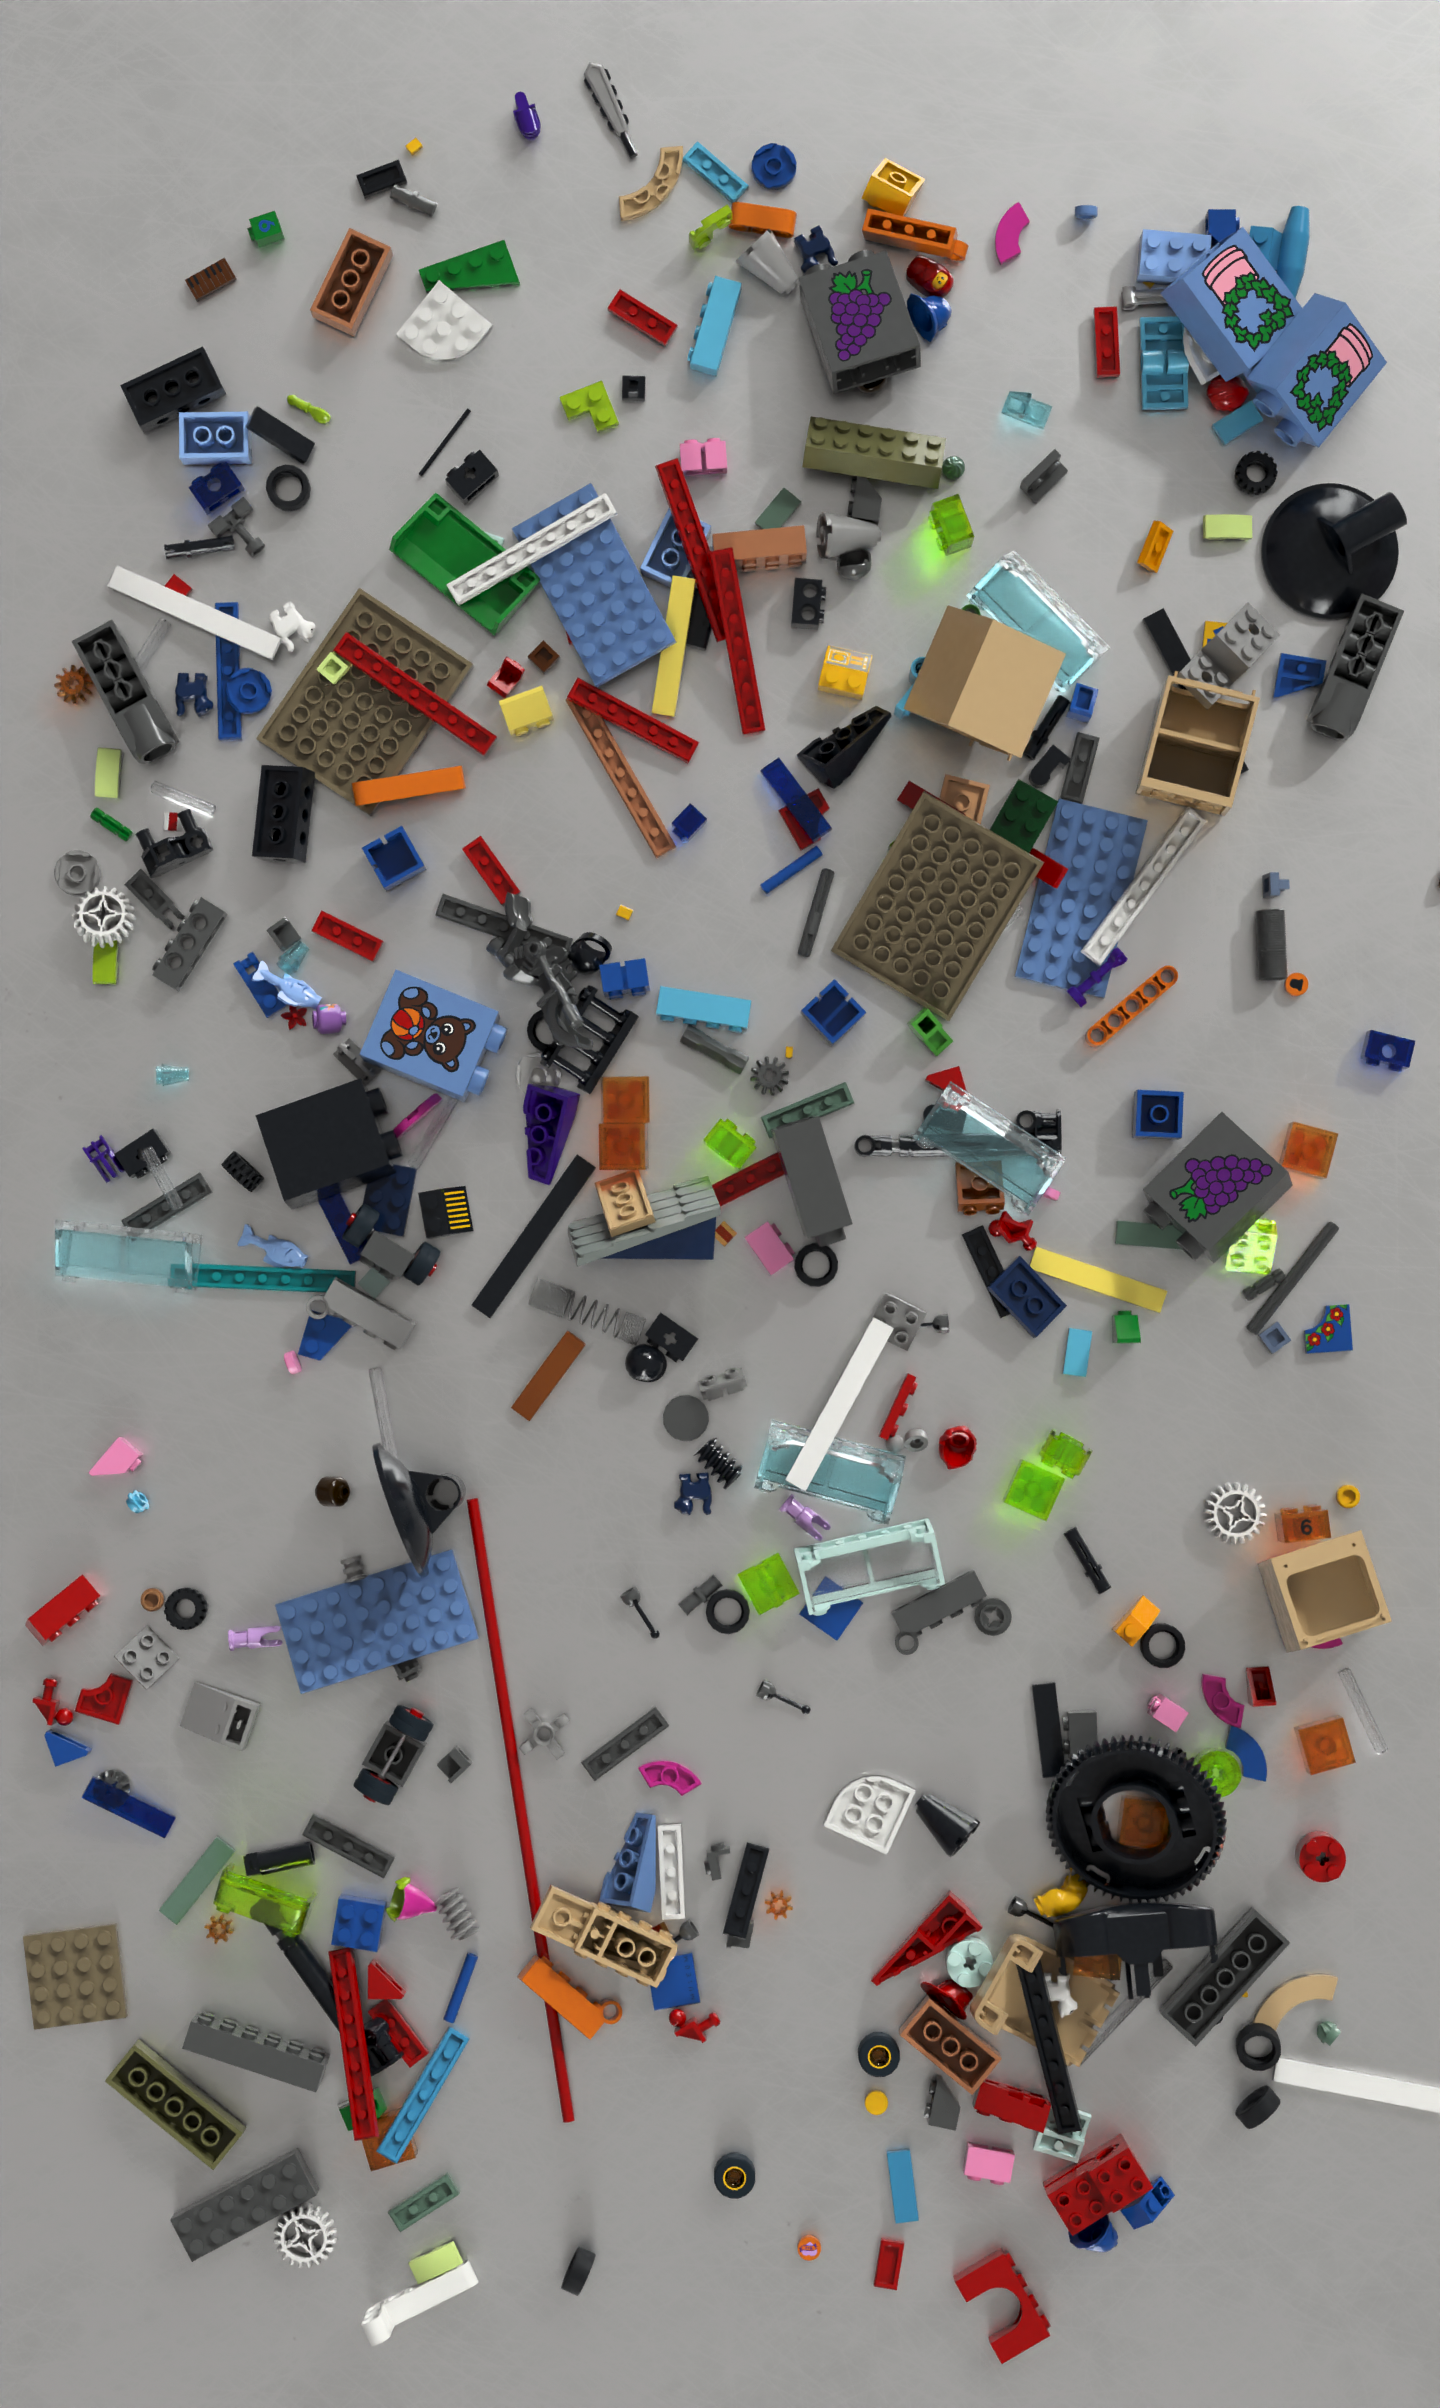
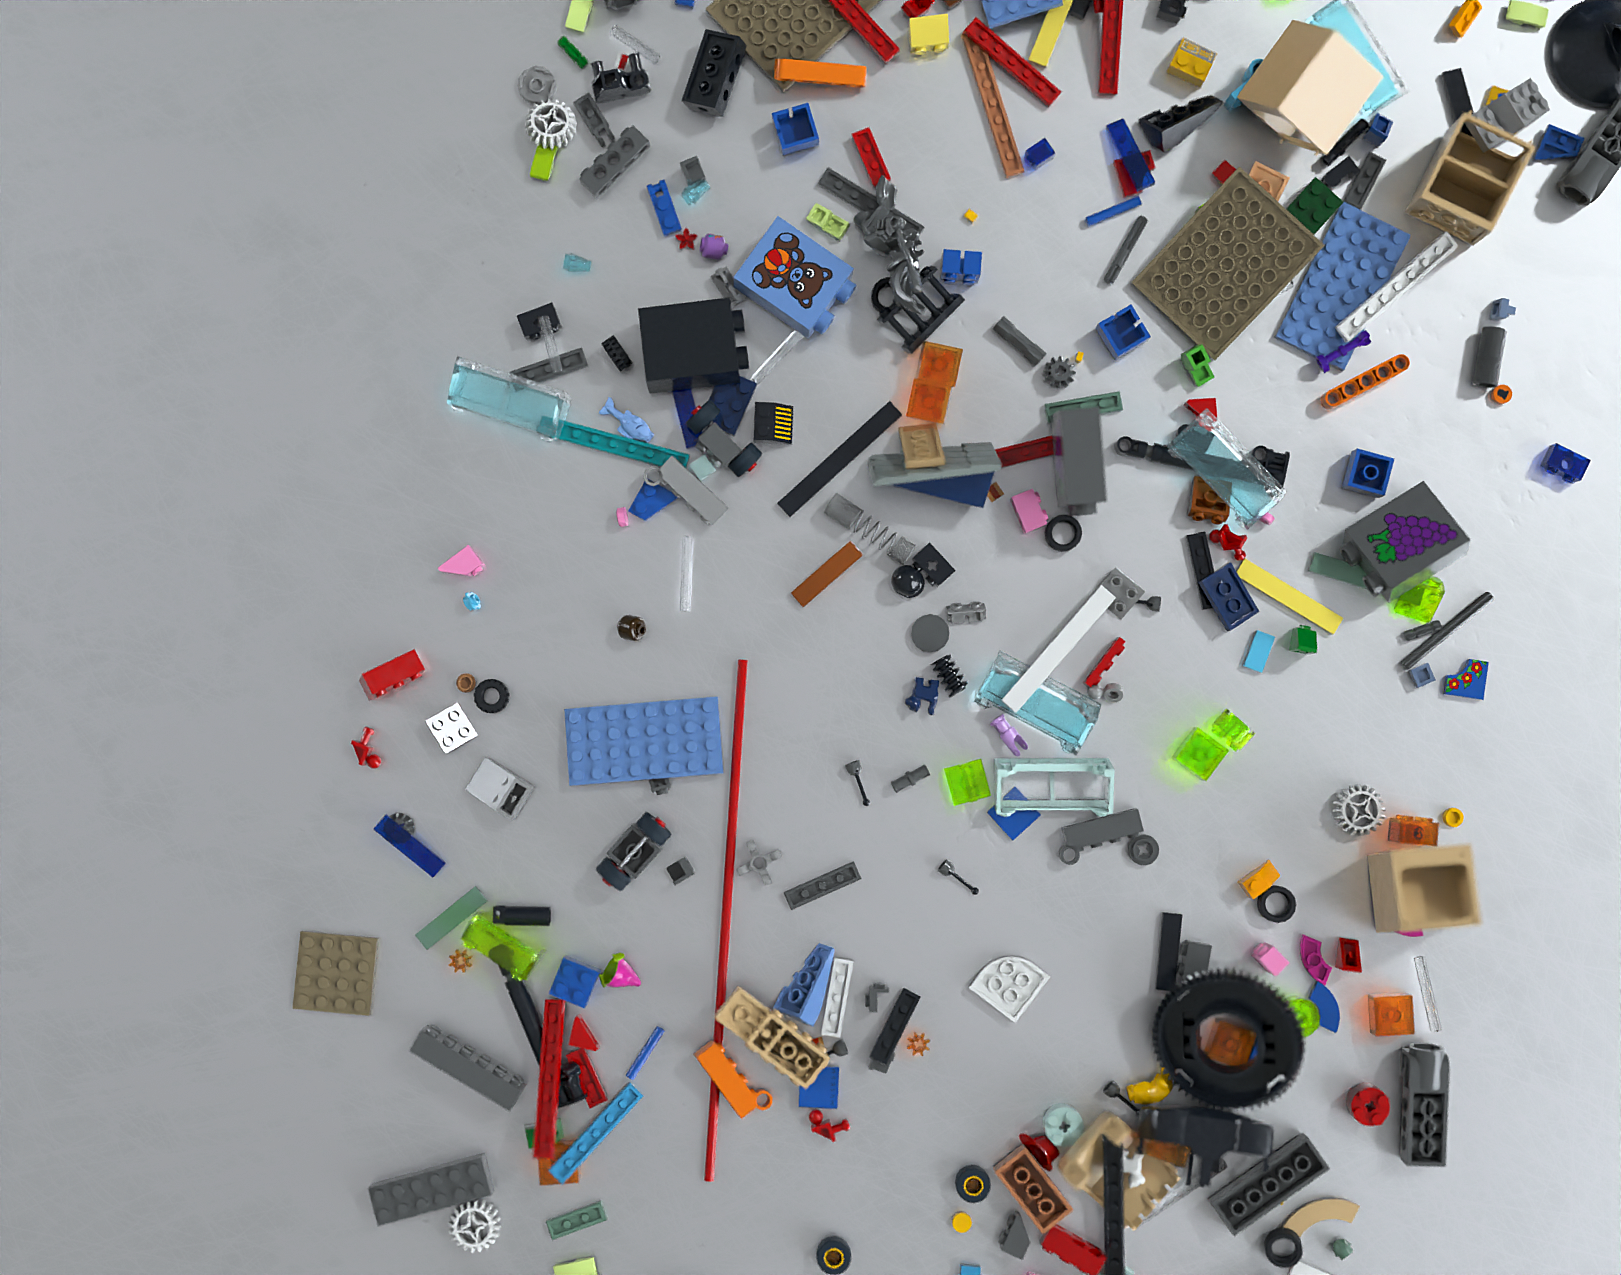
camera: 10 degrees right, 0 degrees up
blue slope [44,1729,92,1767] -> none
red tile [75,1673,134,1725] -> none
dark purple arm [82,1135,125,1183] -> none
olive brick [105,2039,247,2170] -> none
lavender piece [228,1626,283,1651] -> none
light blue animal [251,961,322,1009] -> none
dark grey tile [302,1814,395,1878] -> none
red plate [311,910,384,962] -> none
light grey bush [340,1555,367,1583] -> none
black dish [372,1443,466,1577] -> none
dark pink tile [393,1093,442,1139] -> none
light grey piece [434,1887,479,1940] -> none
white tile [515,1052,561,1094] -> none
dark purple wedge [523,1084,580,1185] -> none
black helmet [568,932,612,975] -> none
dark pink tile [638,1761,702,1796] -> none
medium azure brick [656,986,751,1033] -> none
clear neon green brick [703,1118,757,1171] -> none
black tyre [706,1589,750,1634] -> none
red wedge [871,1890,983,1986] -> none
black cone [915,1794,981,1857] -> none
red hair [939,1426,977,1470] -> none
red tile [1029,848,1068,889] -> none
black pin [1064,1527,1111,1594] -> none
clear orange brick [1279,1122,1338,1180] -> none
none -> yellowish green slope [806,203,850,241]
none -> dark grey brick [1400,1043,1450,1167]

